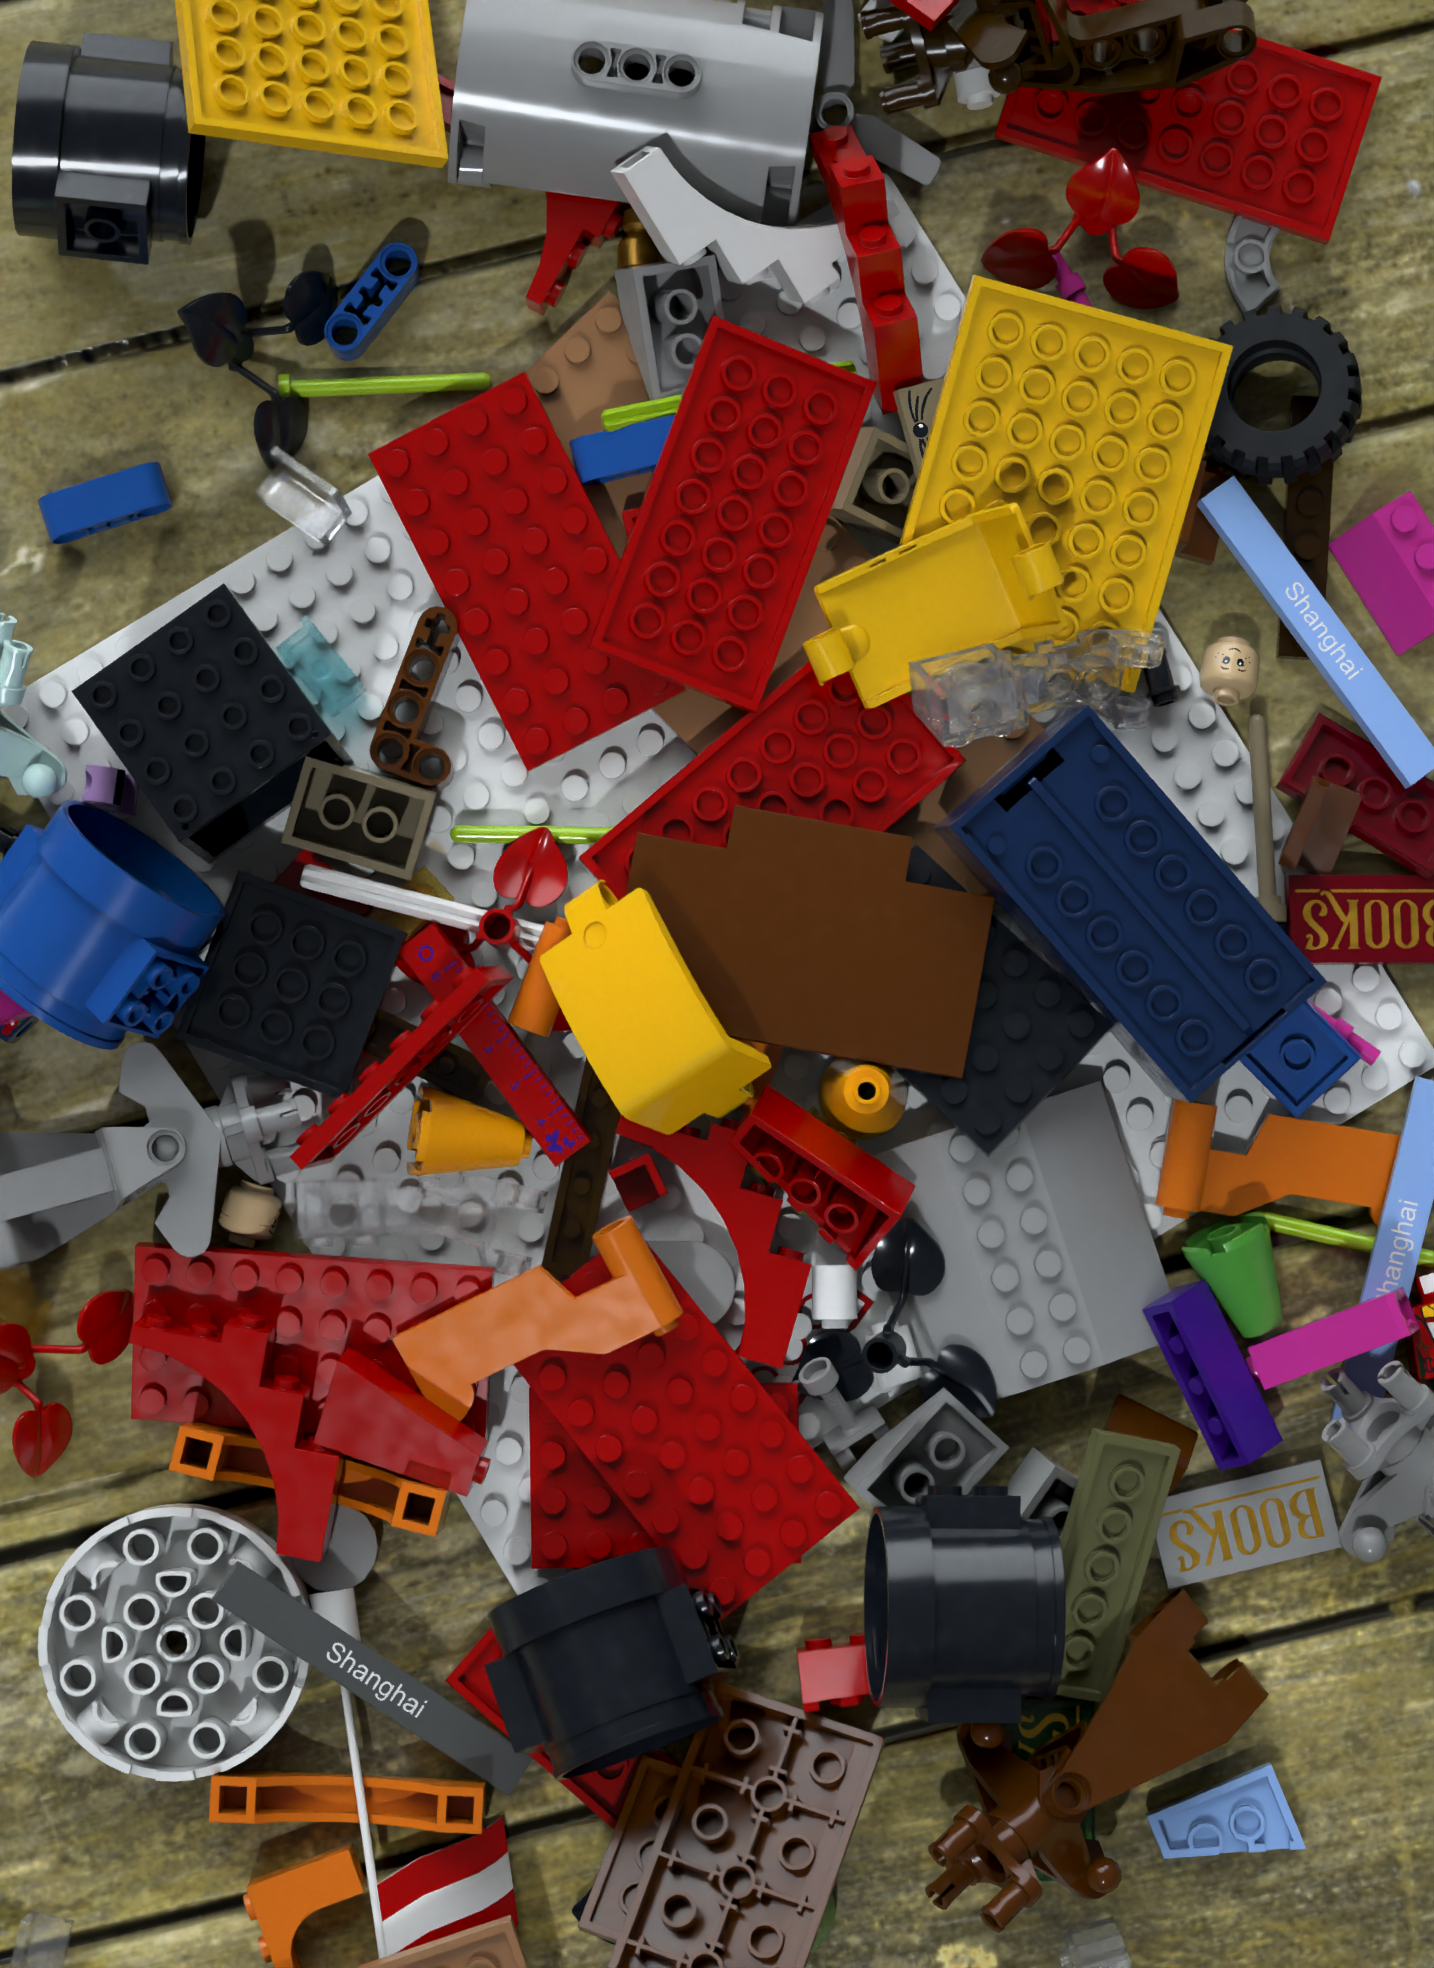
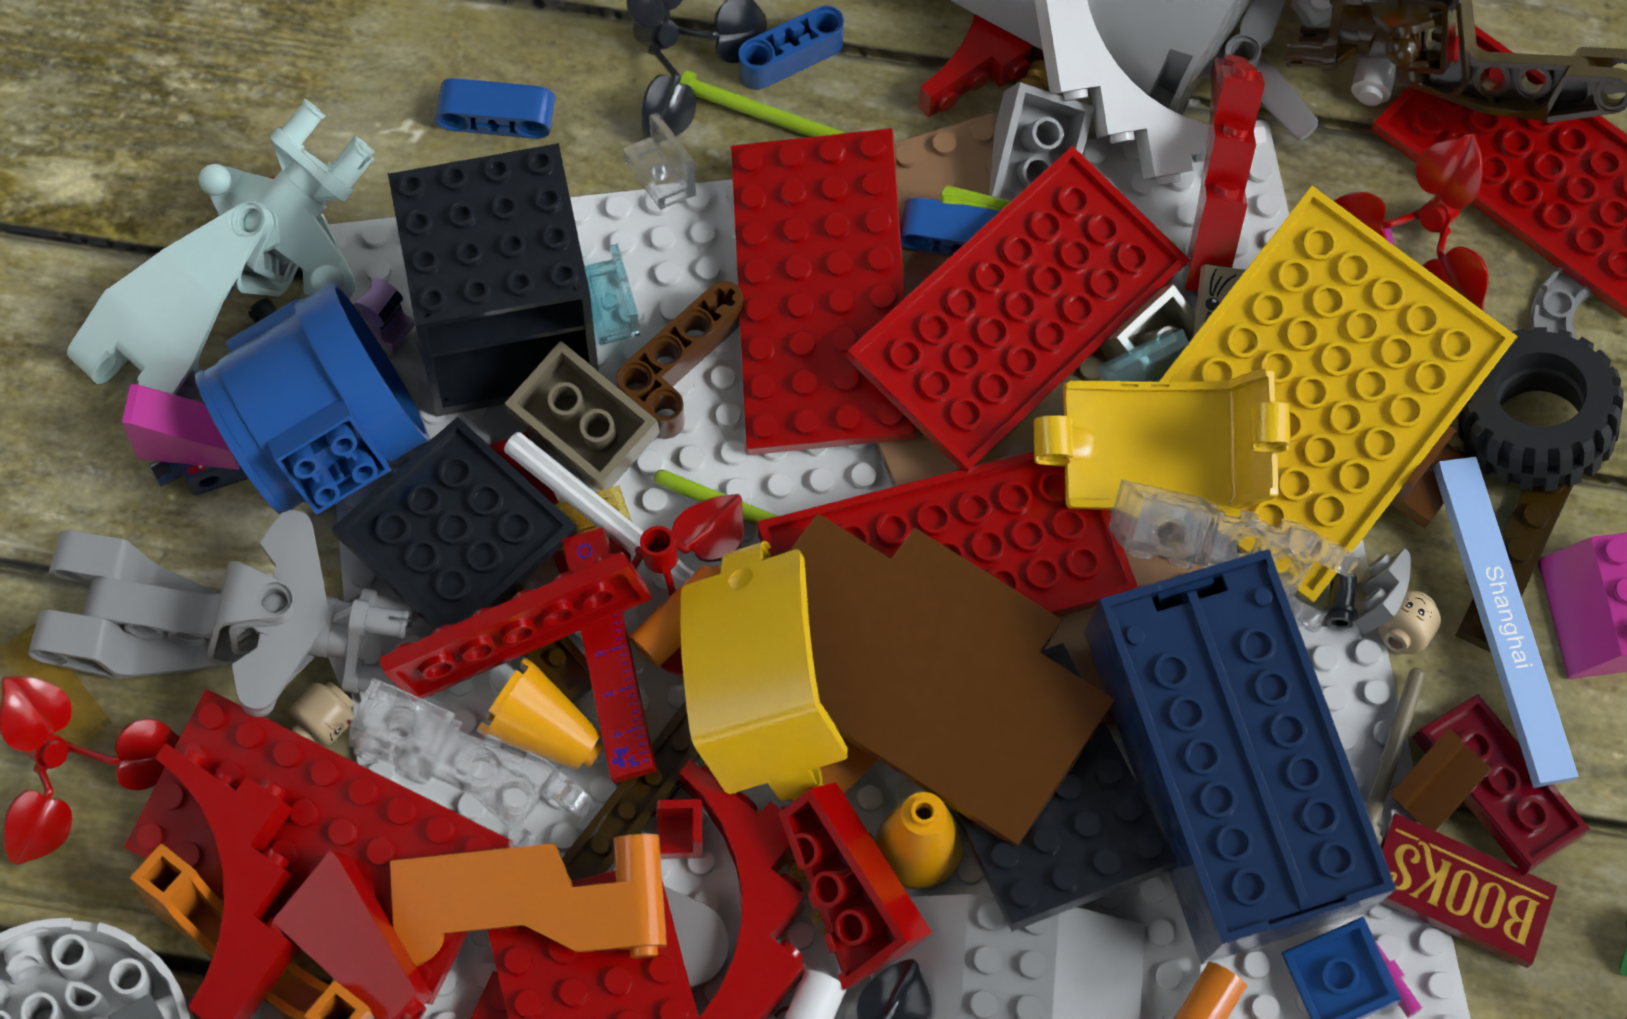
camera: 20 degrees right, 20 degrees down
none -> clear light blue panel [1096,329,1189,382]
none -> light grey slope [1354,548,1411,635]

